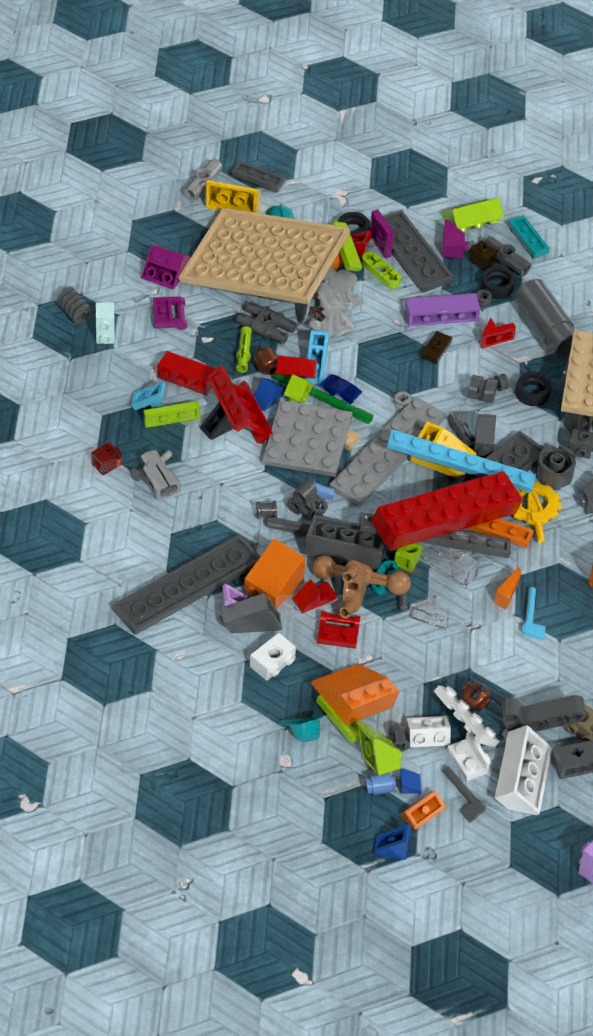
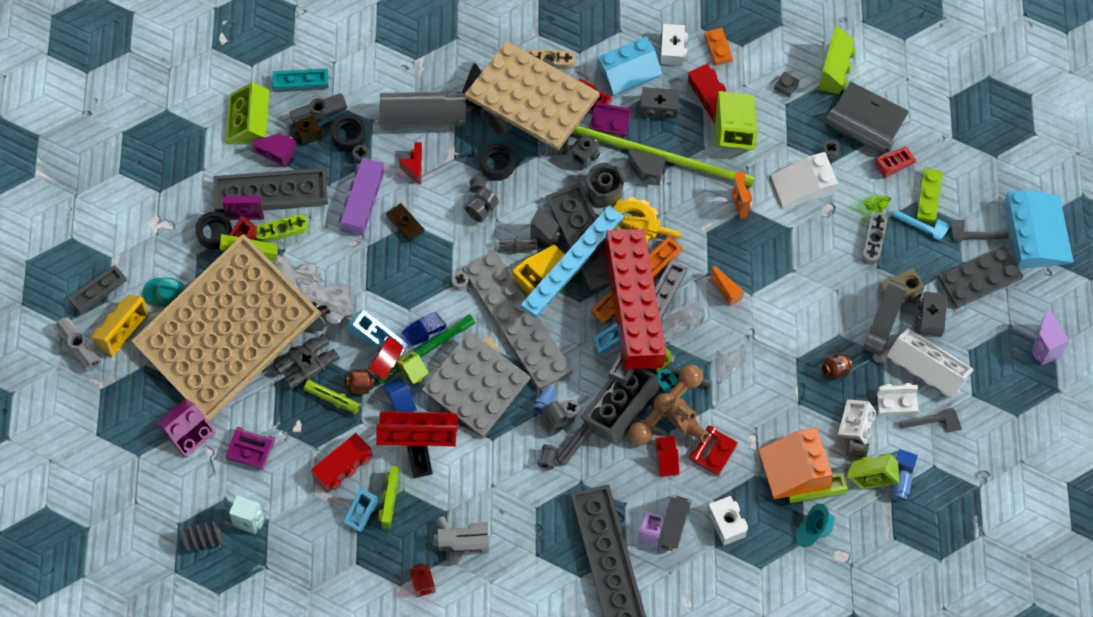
camera: 65 degrees left, 15 degrees up
orange slope [244,538,306,608] -> none
blue slope [374,824,411,860] -> none
orange slope [399,790,446,830] -> none
white wing [434,685,500,747] -> none
medium azure piece [522,587,546,640] -> none

